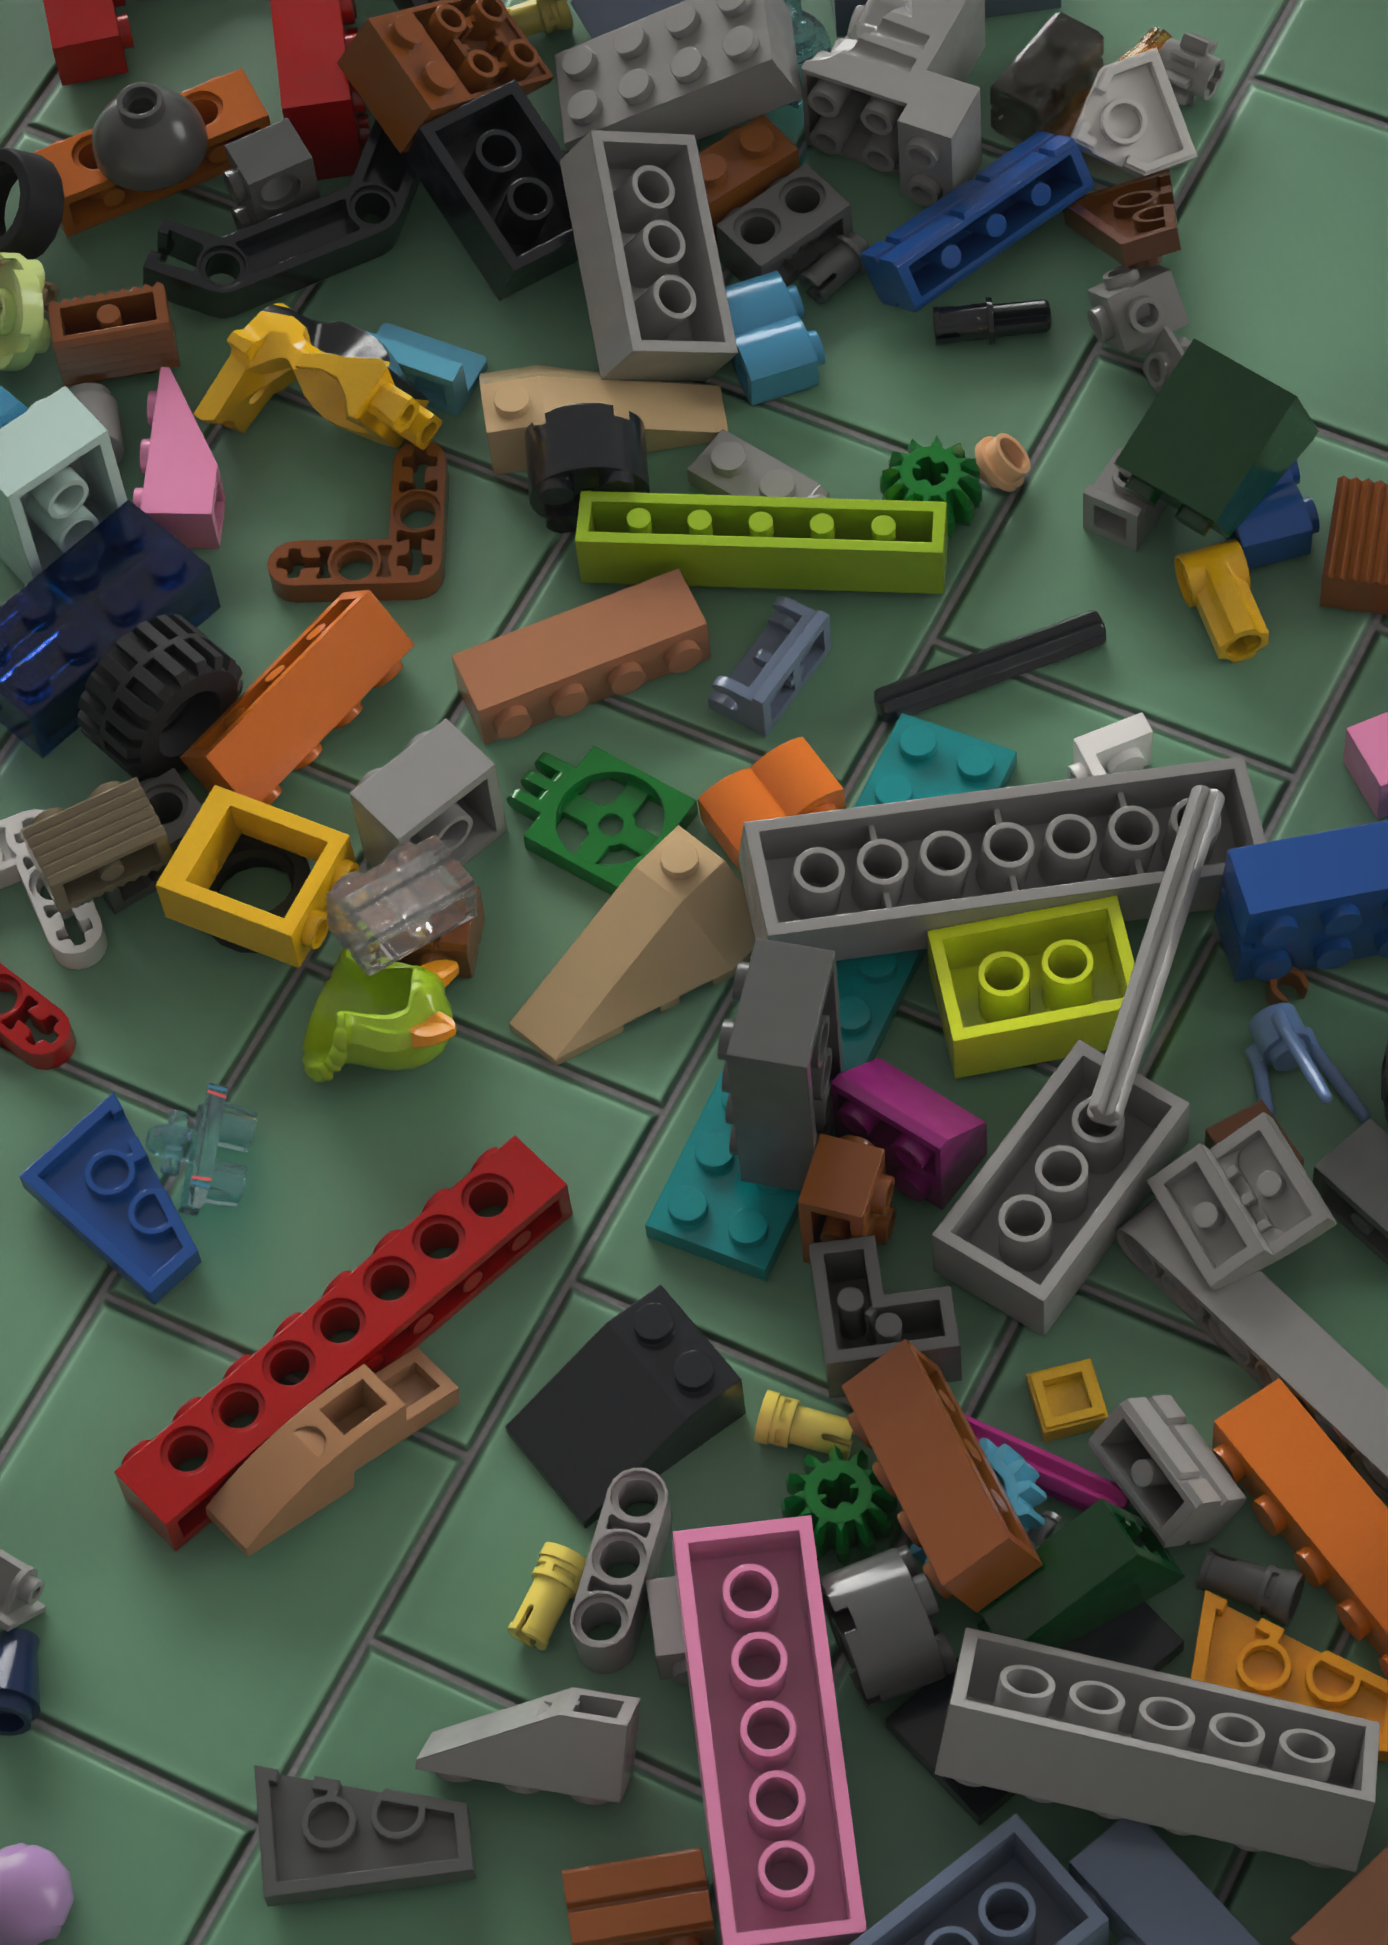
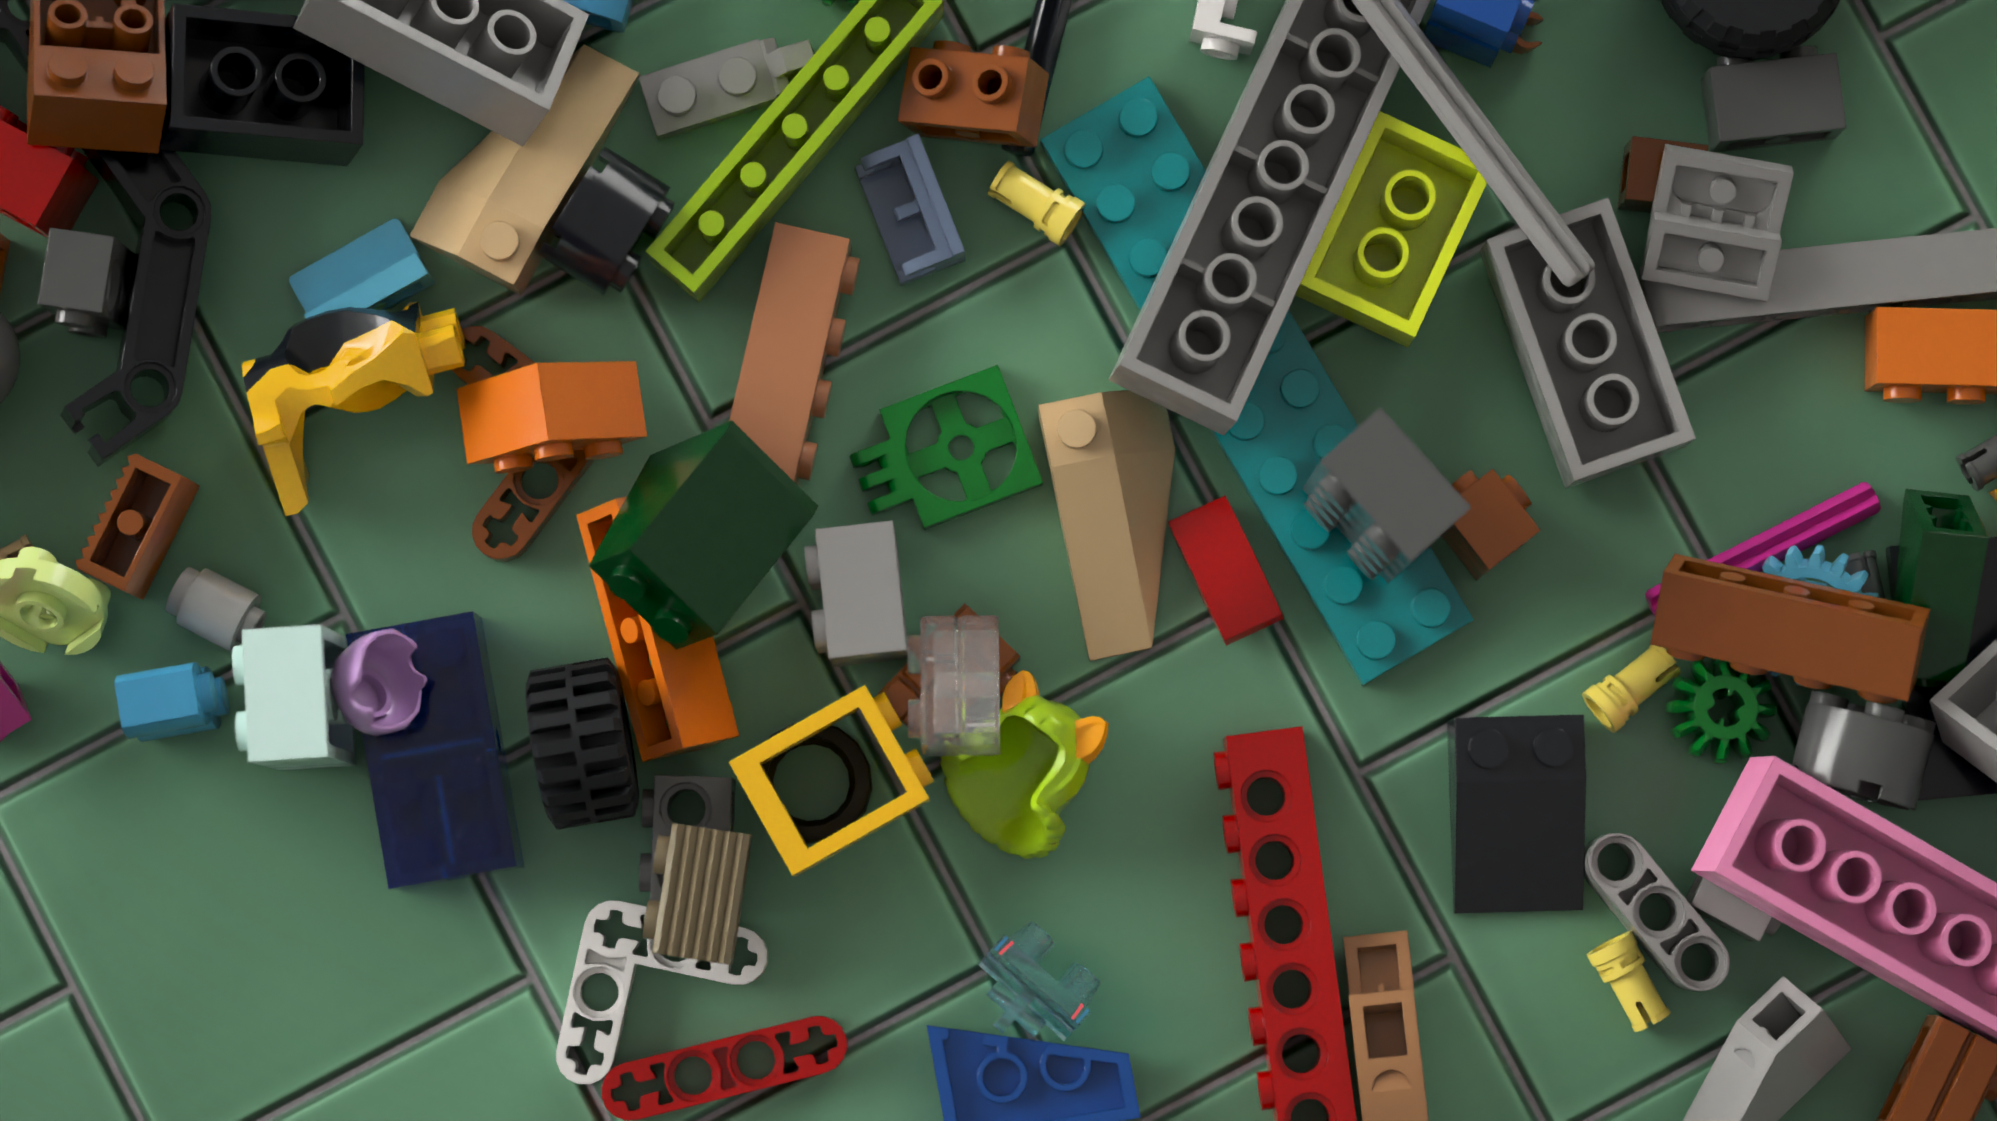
camera: 60 degrees left, 25 degrees up
bright pink slope [132,367,226,549] -> none
orange brick [698,737,846,873] -> none
dark grey brick [809,1235,962,1399] -> none
magenta slope [831,1058,987,1210] -> none
yellow tile [1026,1358,1108,1443] -> none
light grey brick [1088,1395,1247,1548] -> none
medium blue plant [1245,1003,1371,1123] -> none
none -> lavender hair [330,628,427,736]
none -> orange brick [456,361,647,474]
none -> dark green slope [588,421,818,650]
none -> dark orange brick [897,40,1049,148]
none -> light yellow pin [987,161,1086,246]
none -> red slope [1168,495,1283,646]

